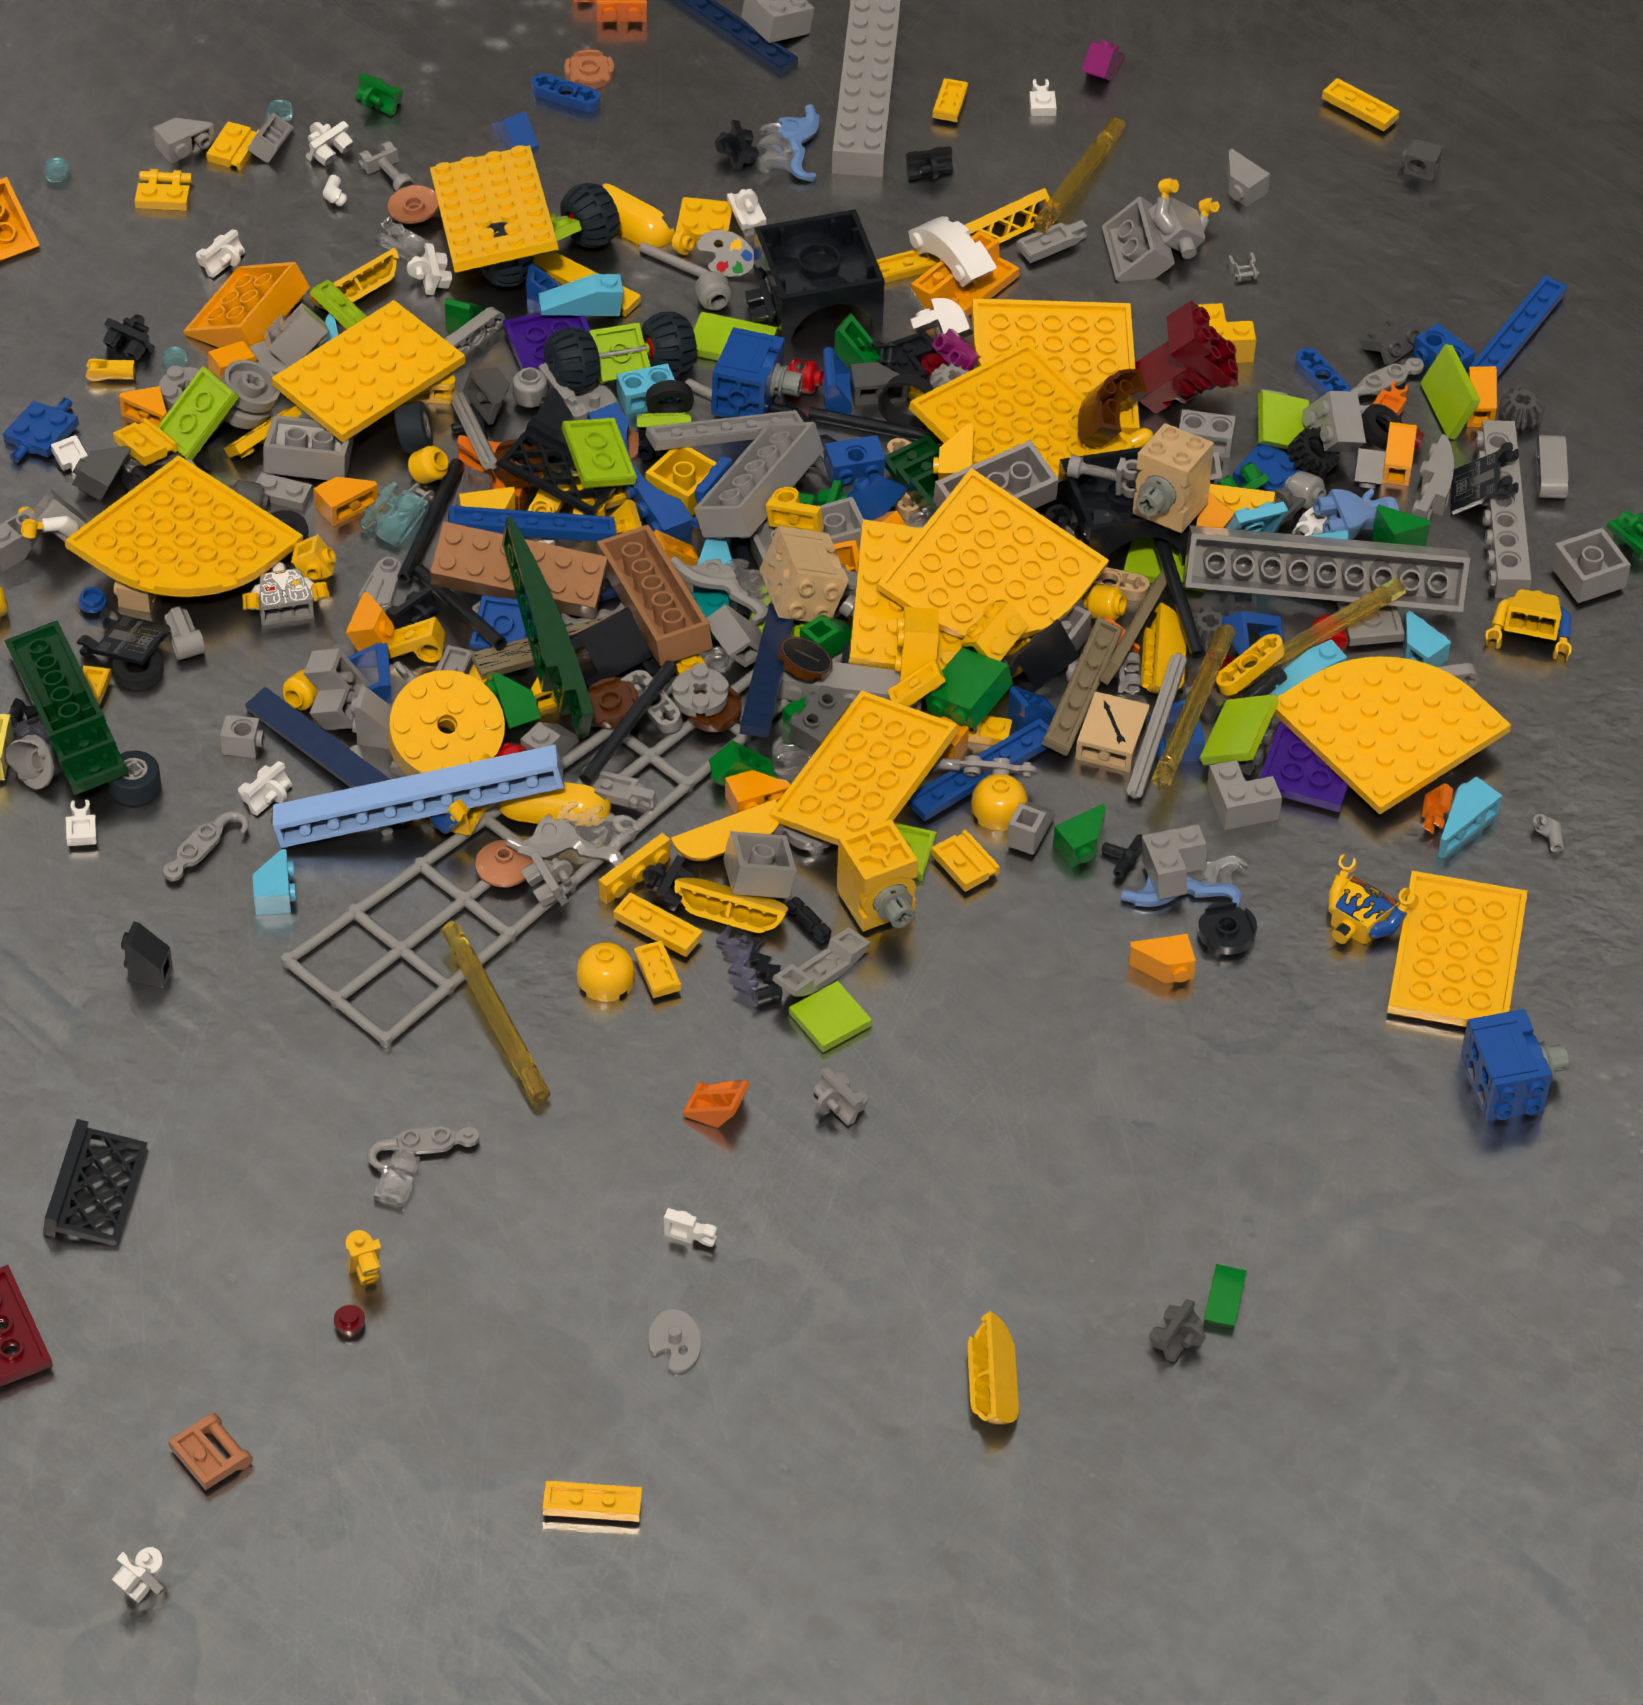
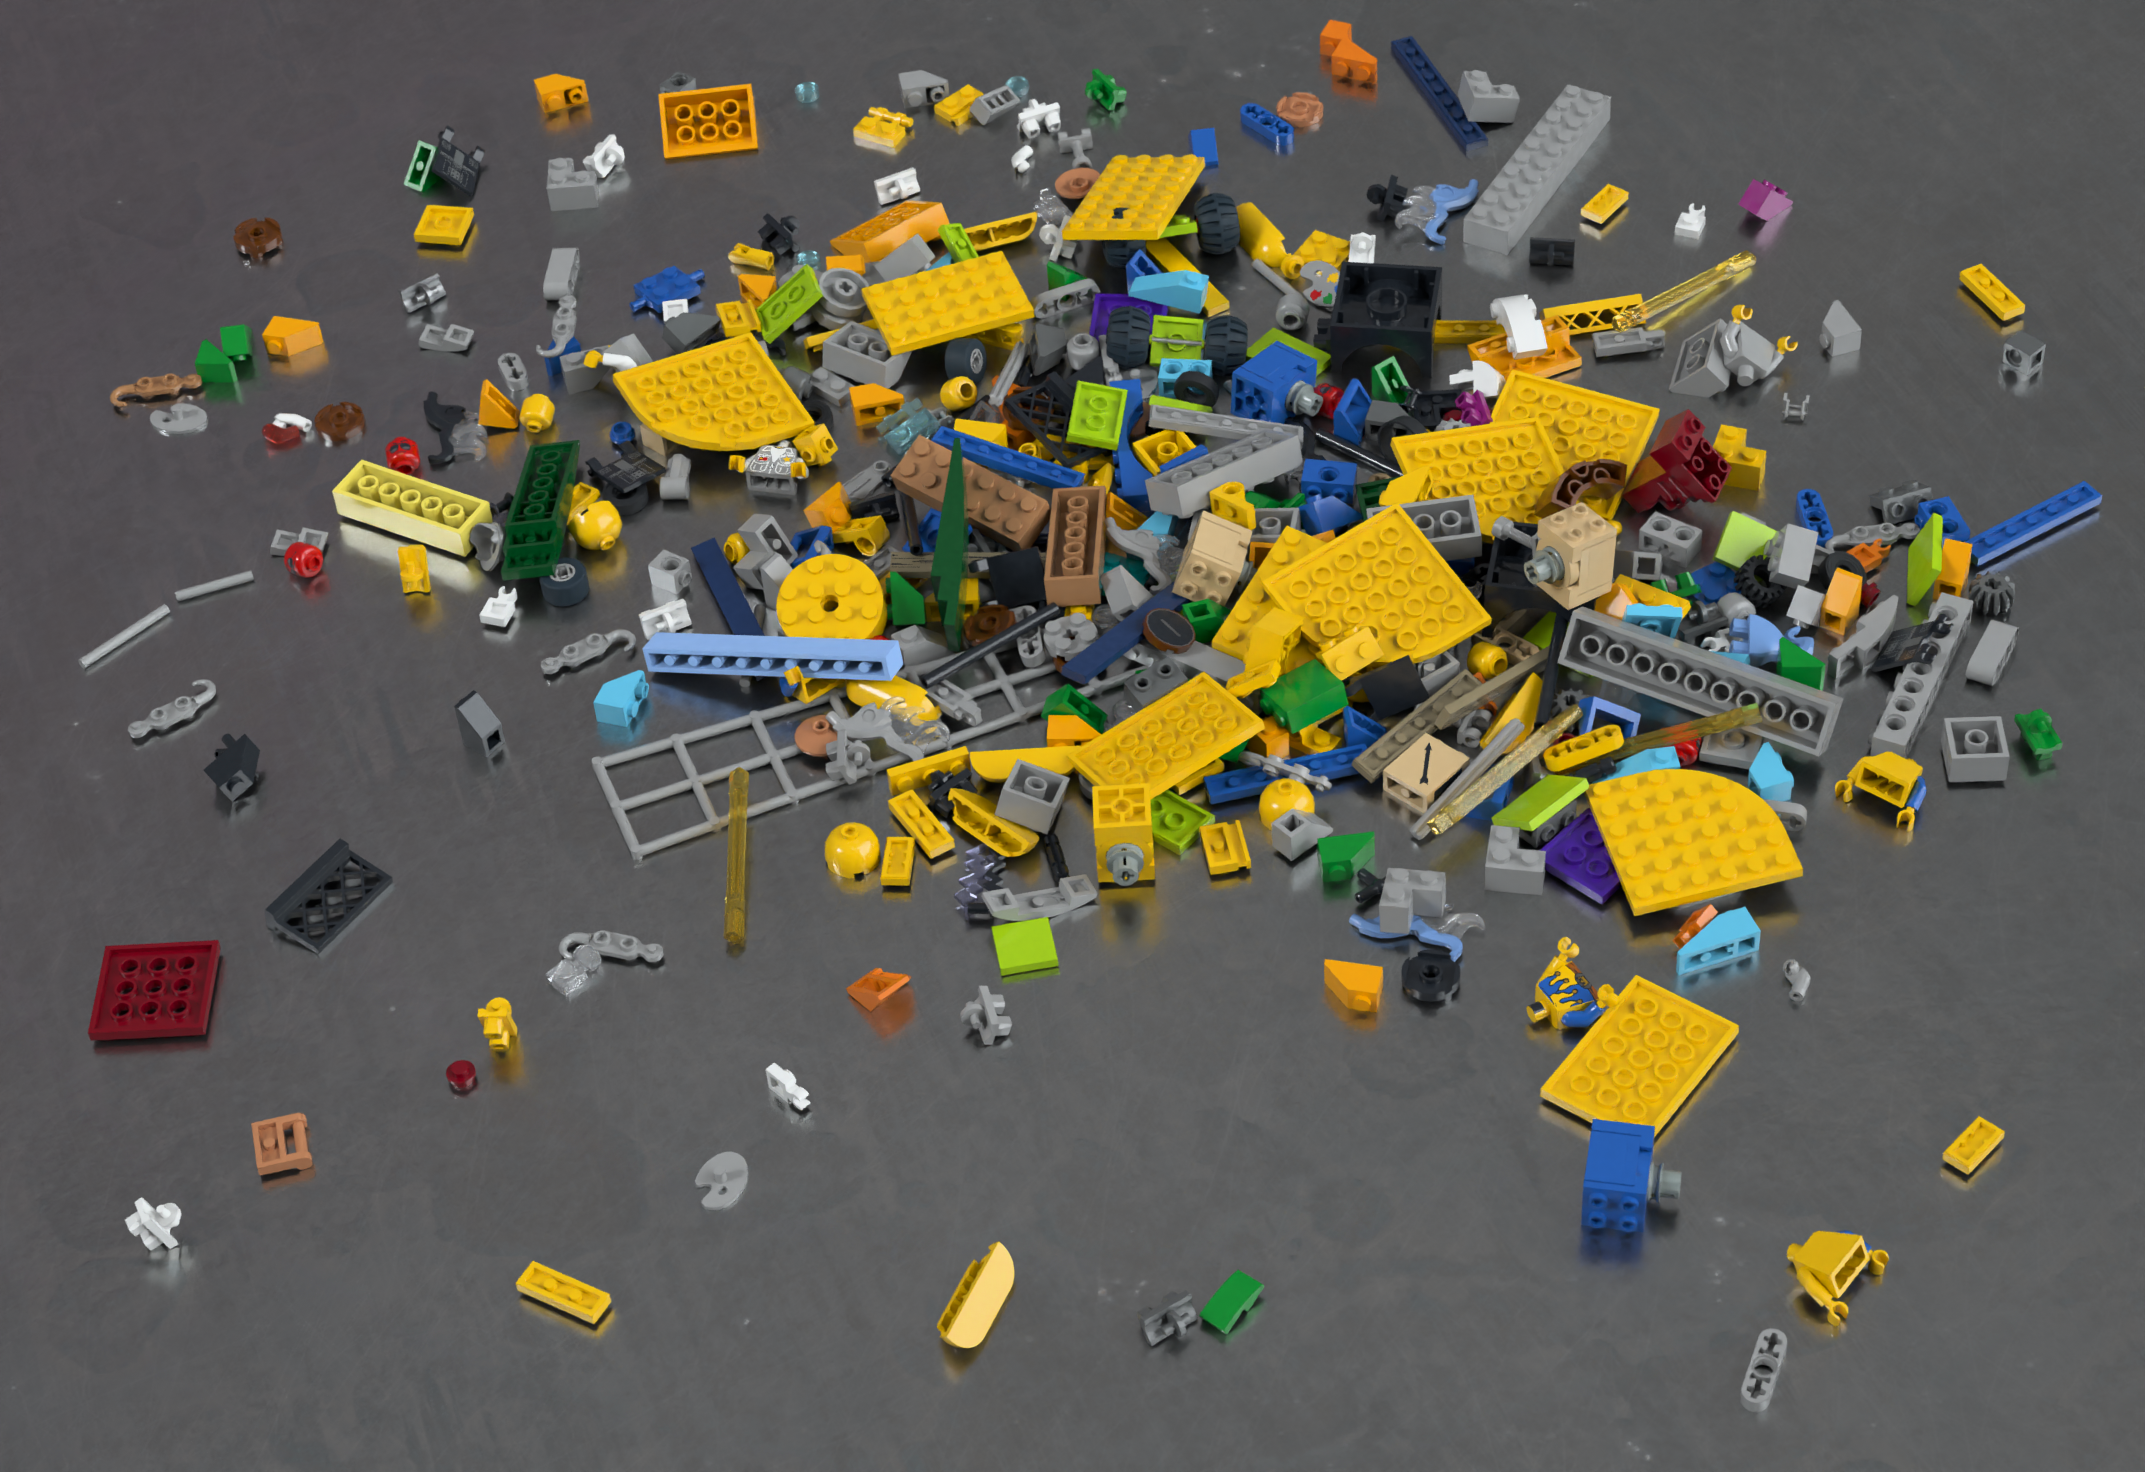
camera: 30 degrees right, 5 degrees down
none -> yellow cylinder [568,501,622,550]

